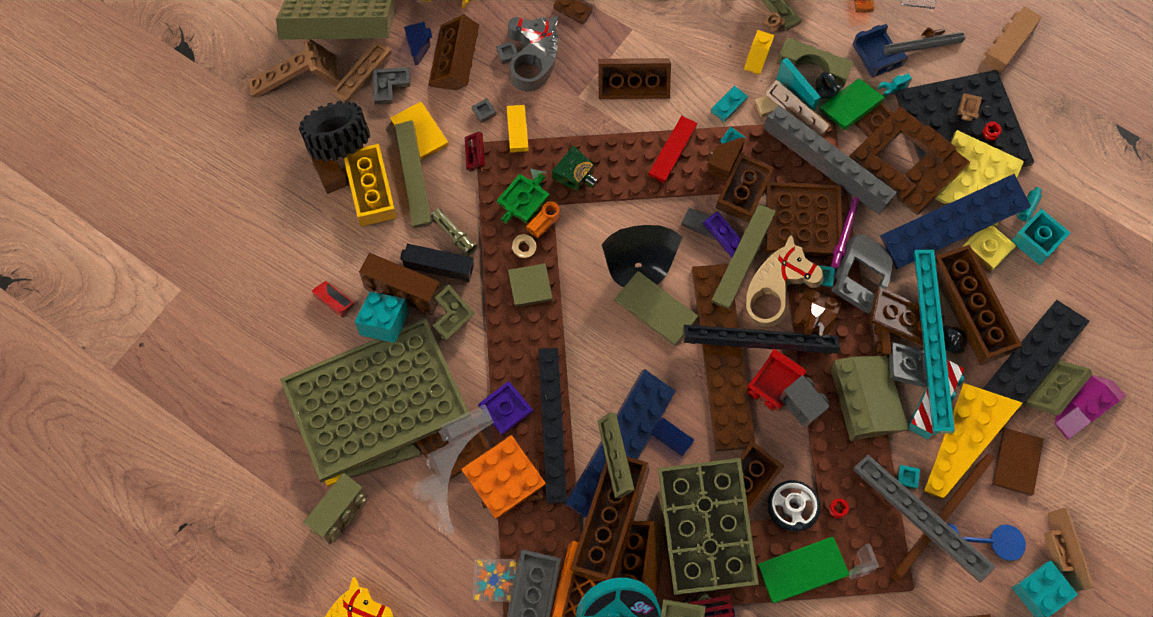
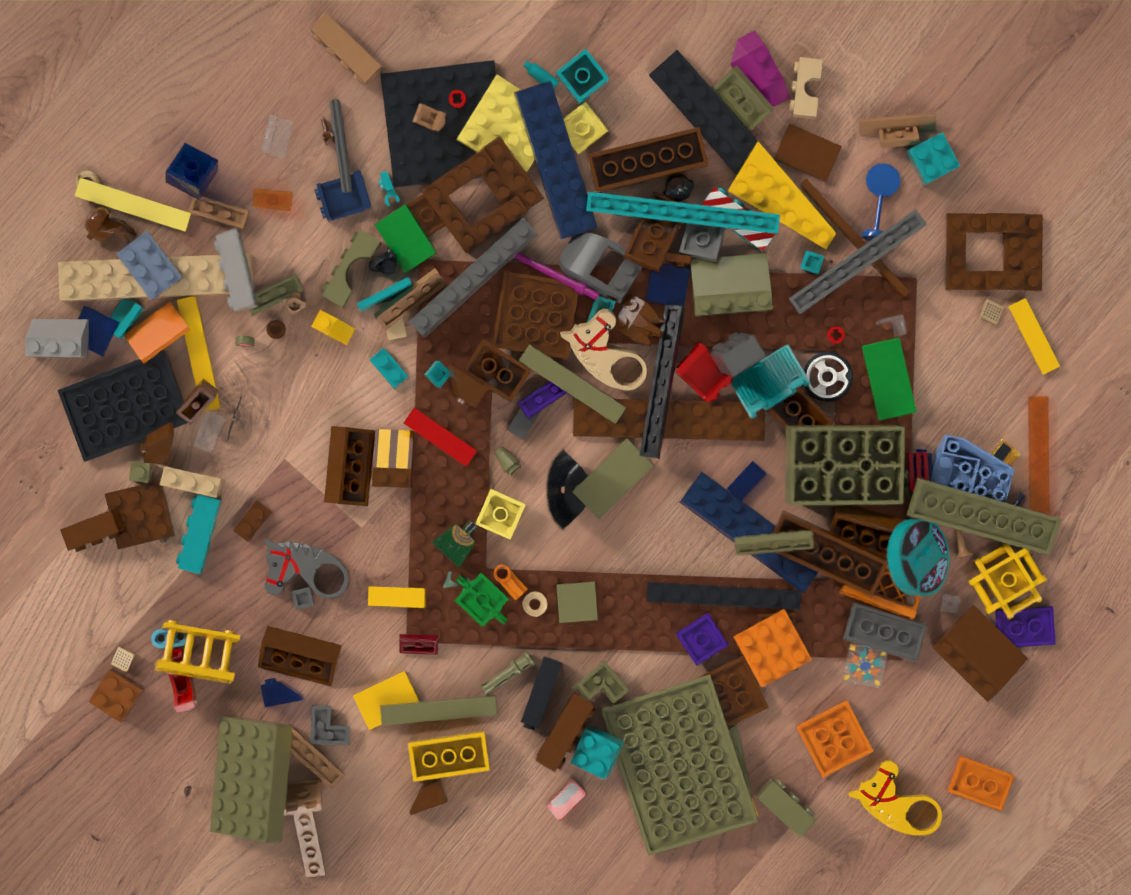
camera: 80 degrees left, 20 degrees up
black tyre [299,101,370,161] -> none
clear arch [411,405,494,537] -> none
dark grey plate [471,98,497,123] -> none
none -> reddish brown plate [267,320,286,339]
none -> reddish brown slope [372,429,414,488]
none -> light yellow slope [475,489,526,539]
none -> olive cone [494,447,521,476]
none -> clear blue tile [646,265,690,307]
none -> teal window [731,344,811,418]
none -> tan arch [789,57,823,119]
none -> orange plate [795,700,874,778]

